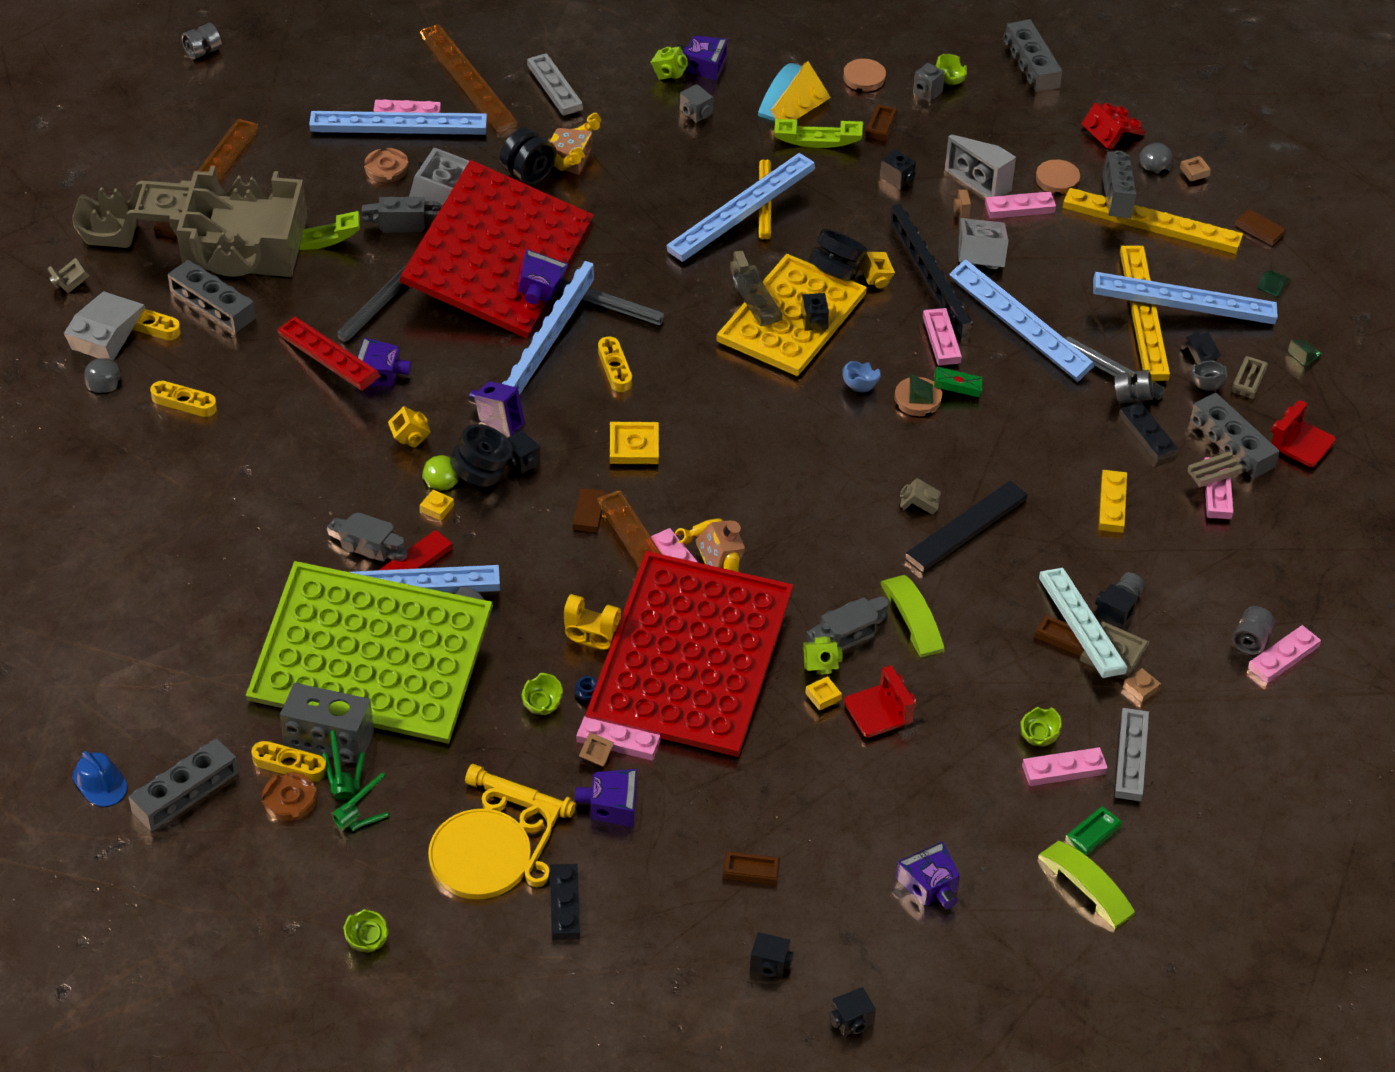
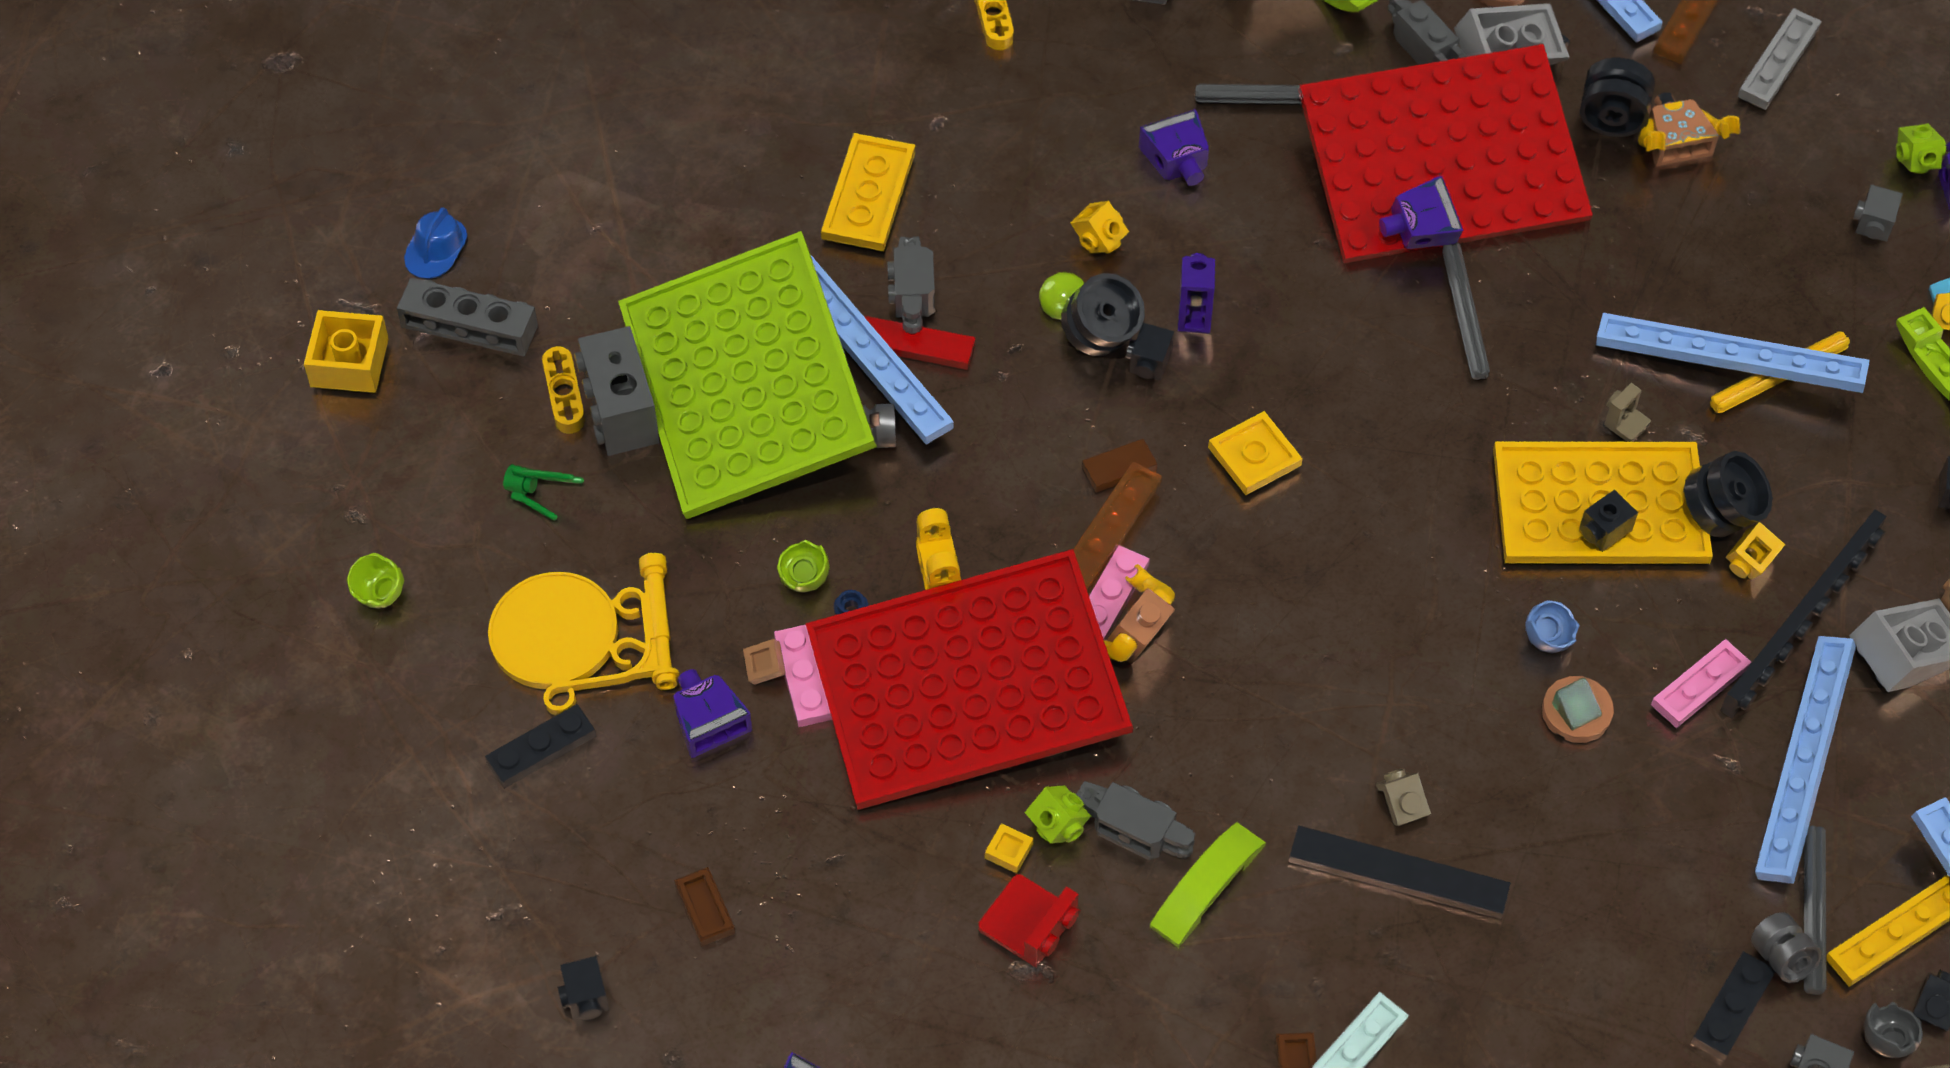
camera: 60 degrees right, 10 degrees up
dark orange tile [262,772,317,821] -> none
red tile [277,317,380,391] -> none
green plant [322,730,365,800] -> none
yellow plate [420,490,454,521] -> none
light blue plate [502,261,594,395] -> none
yellow beam [598,337,632,392] -> none
clear smoke plate [733,269,782,327] -> none
green tile [934,367,982,397] -> none
yellow plate [1099,470,1127,533] -> none
none -> yellow brick [304,310,389,393]
none -> yellow plate [821,133,915,252]

